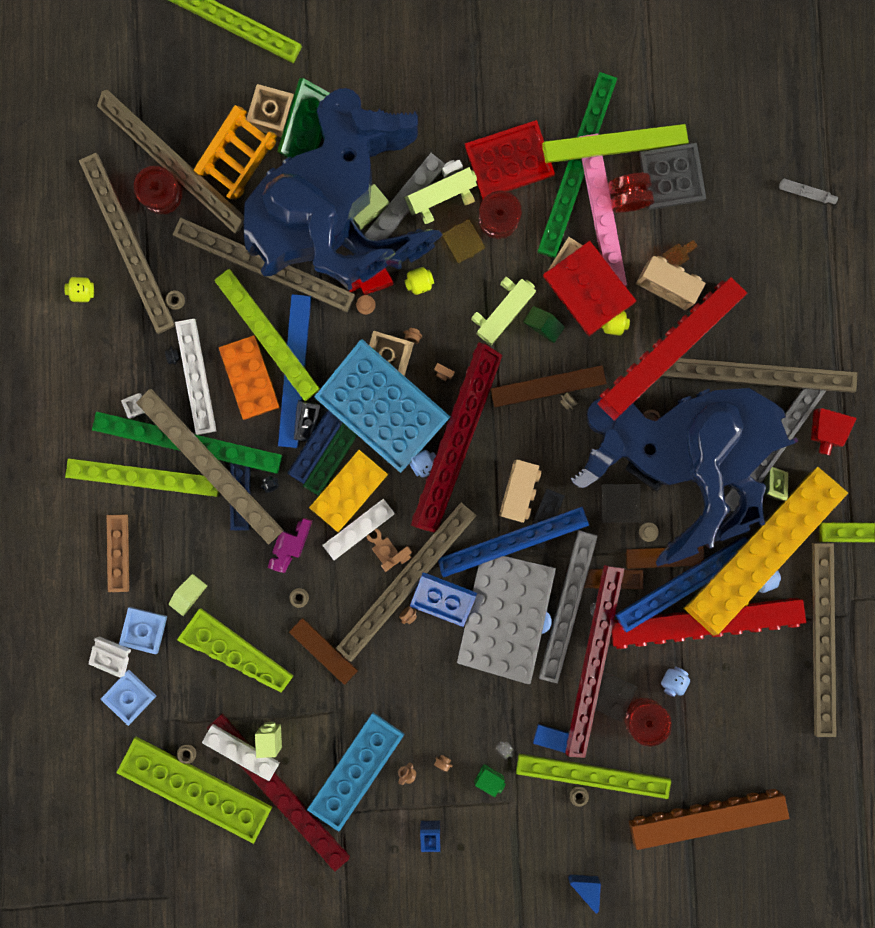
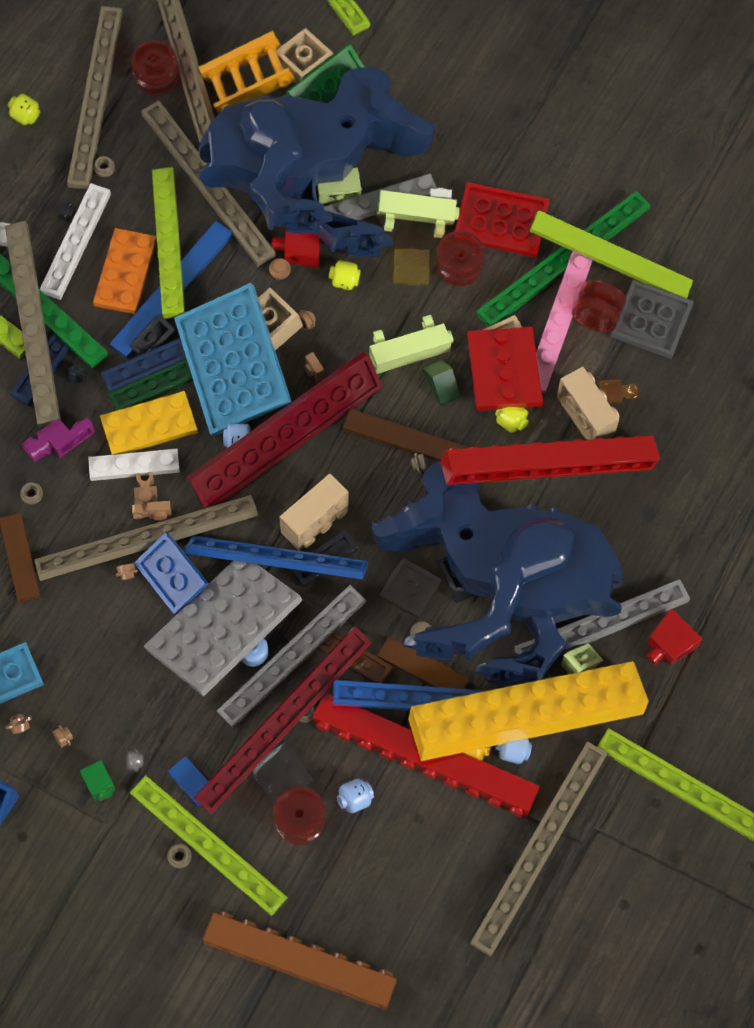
camera: 25 degrees right, 20 degrees down
blue slope [568,875,601,914] -> none
dark tan plate [661,358,857,393] -> none

